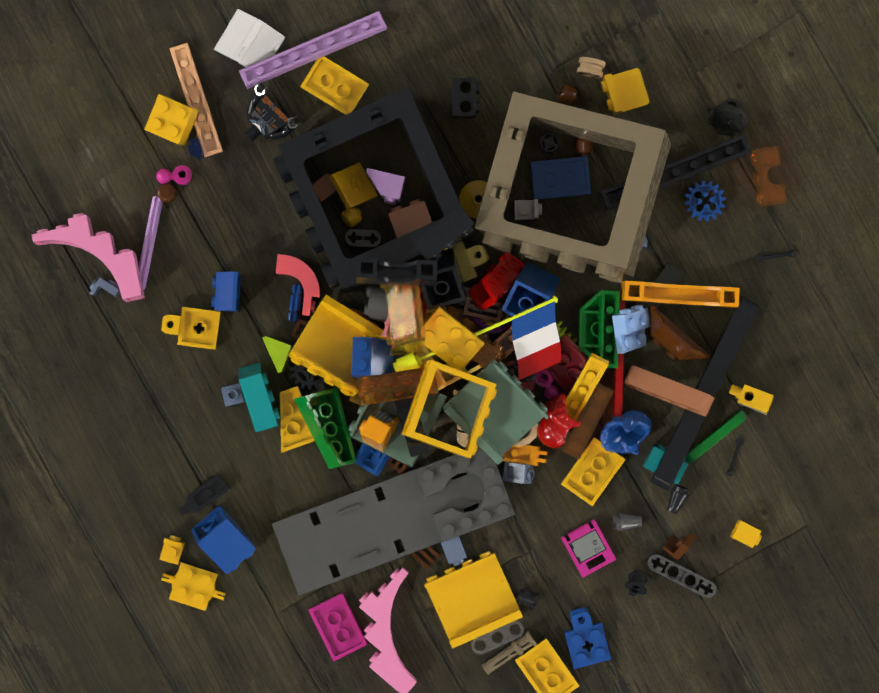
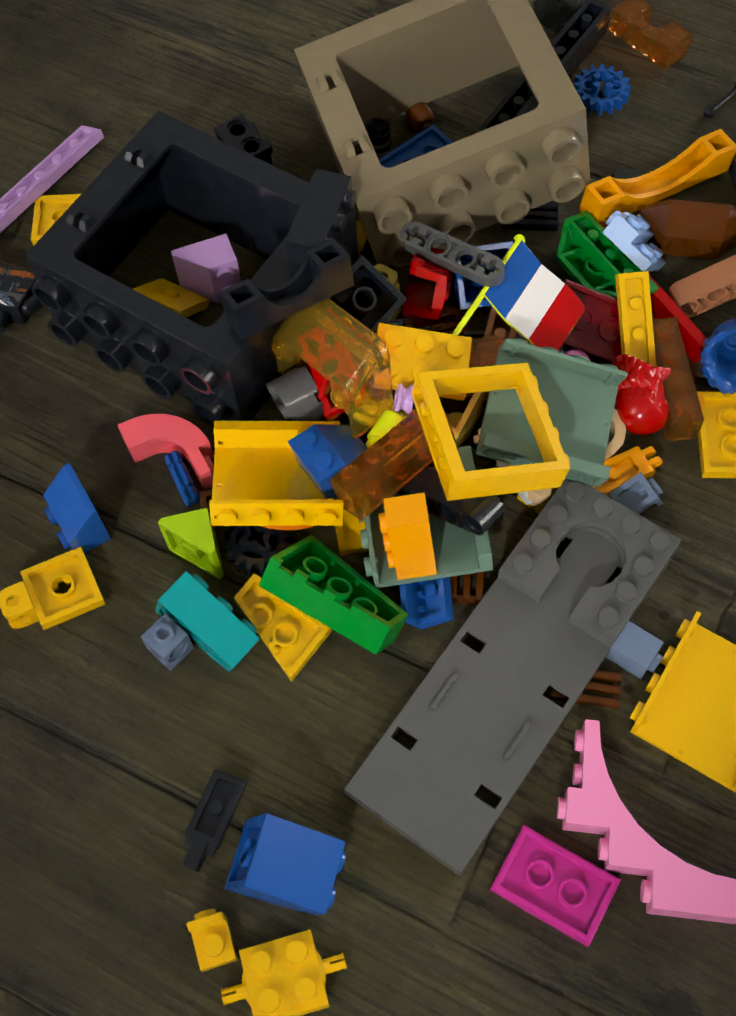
camera: 30 degrees left, 25 degrees down
none -> lavender bush [393,383,414,414]
none -> dark grey beam [400,222,506,287]

